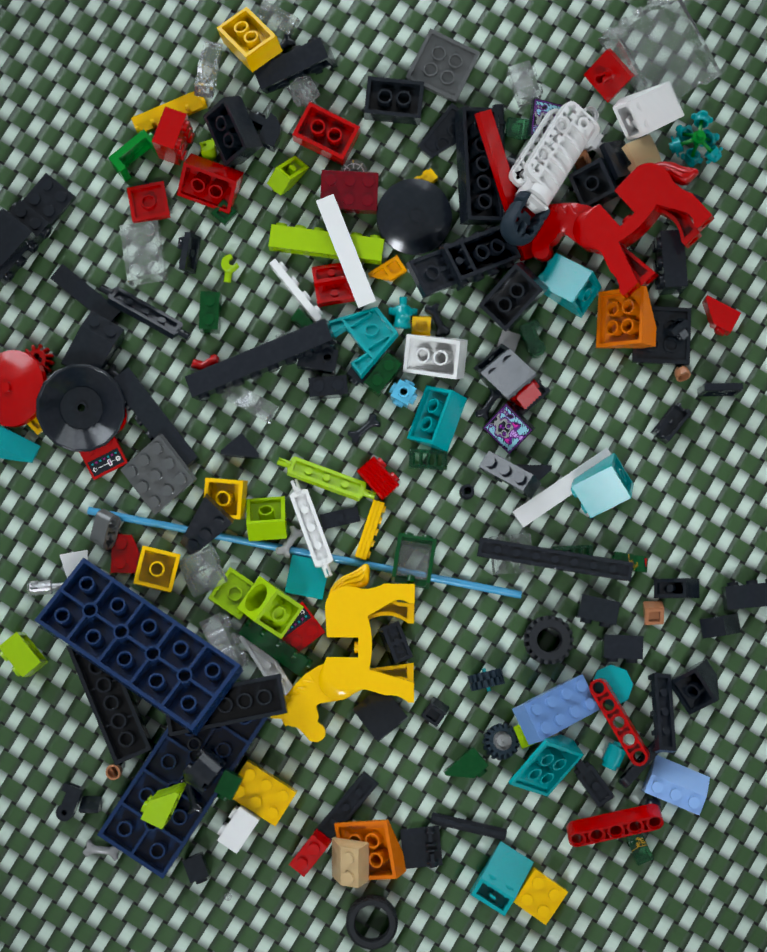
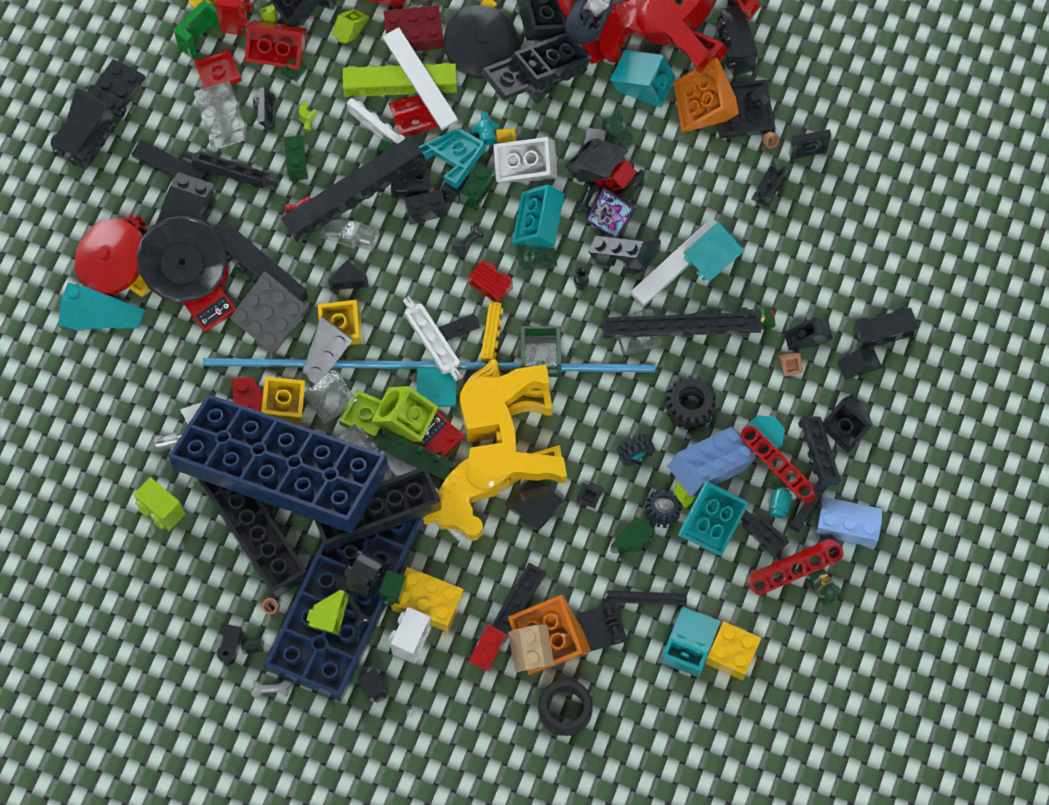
camera: 10 degrees left, 15 degrees down
dark grey beam [90,509,121,550] -> none
lime slope [246,496,287,541] -> none
light grey piece [276,526,304,558] -> none
lime plate [277,456,376,502] -> none
light orange tile [368,255,407,282] -> none
black hinge [377,621,413,665] -> none
medium azure brick [389,379,418,408] -> none
black piece [424,303,451,337] -> none
black brick [478,262,549,332] -> none
black brick [576,594,621,628] -> none
black brick [601,634,644,663] -> none
red slope [702,295,741,336] -> none

